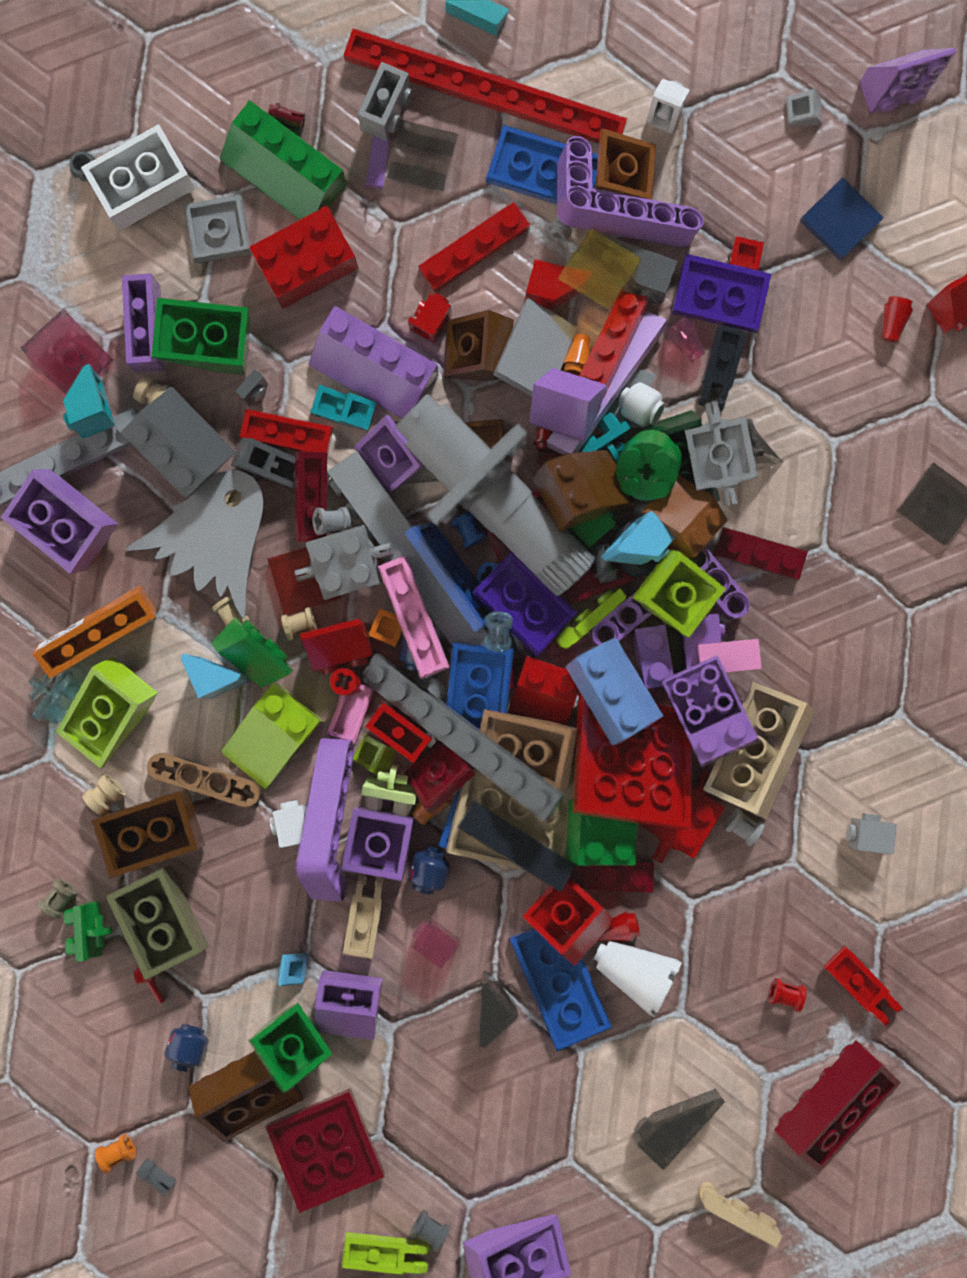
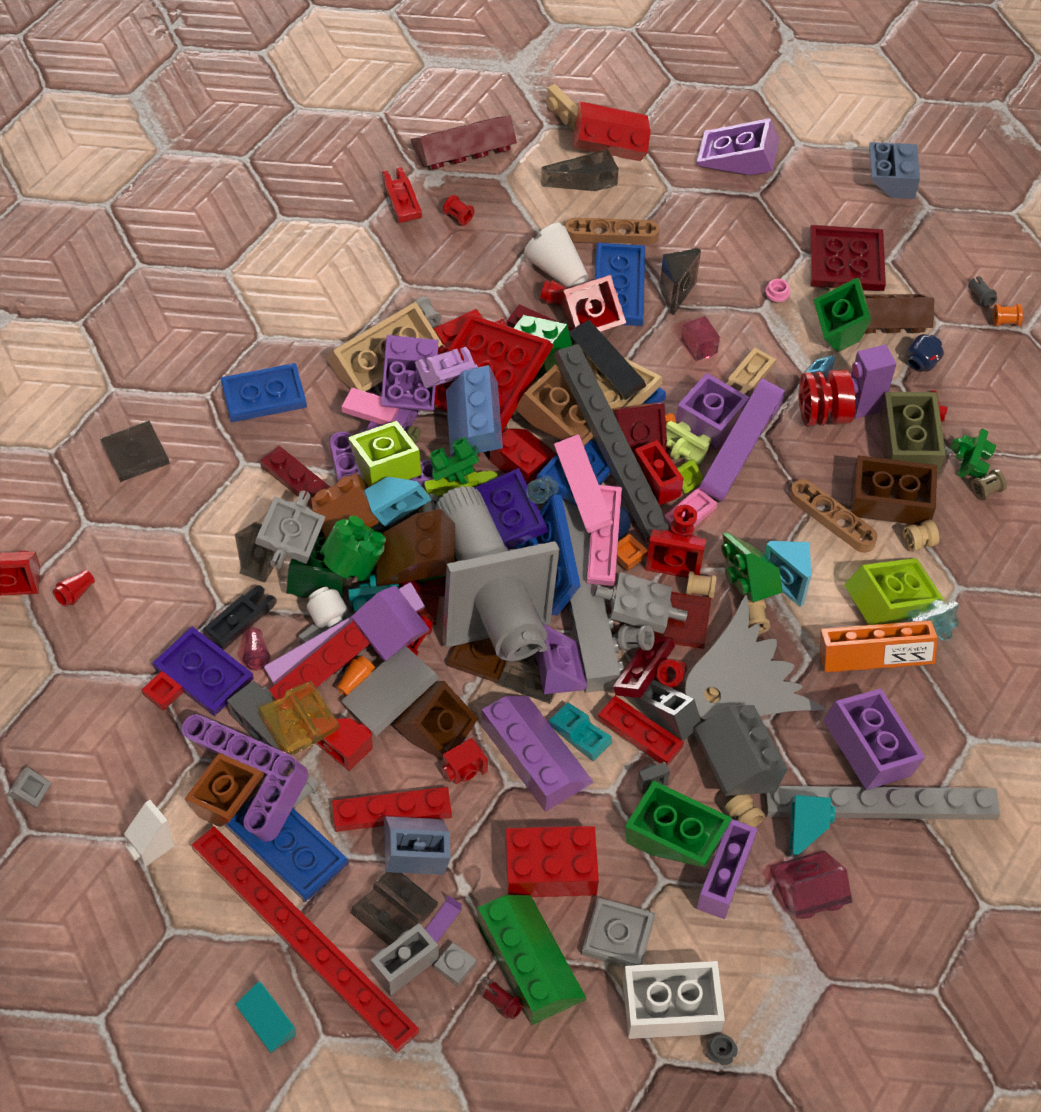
camera: 155 degrees left, 30 degrees down
lime slope [221,683,324,790] -> none
white brick [270,800,307,848] -> none
medium lavender slope [315,970,383,1040] -> none
lime hinge [342,1232,430,1275] -> none
dark blue head [408,847,451,895] -> none
dark grey bush [410,1210,450,1252] -> none
medium lavender brick [632,625,674,689] -> none
dark blue tile [799,177,883,261] -> none
light grey brick [846,813,897,855] -> none
none -> blue tile [220,363,307,422]
none -> sand blue slope [384,816,451,875]
none -> lavender hinge [415,347,478,389]
none -> green hips [430,437,480,485]
none -> light grey plate [434,942,477,987]
none -> bright pink tile [554,434,613,533]
none -> medium nougat beam [565,218,660,244]
none -> red slope [572,101,651,161]
none -> red cone [656,659,687,687]
none -> bright pink plate [765,279,790,302]
none -> red wheel [798,369,855,427]
none -> medium lavender brick [851,344,896,419]

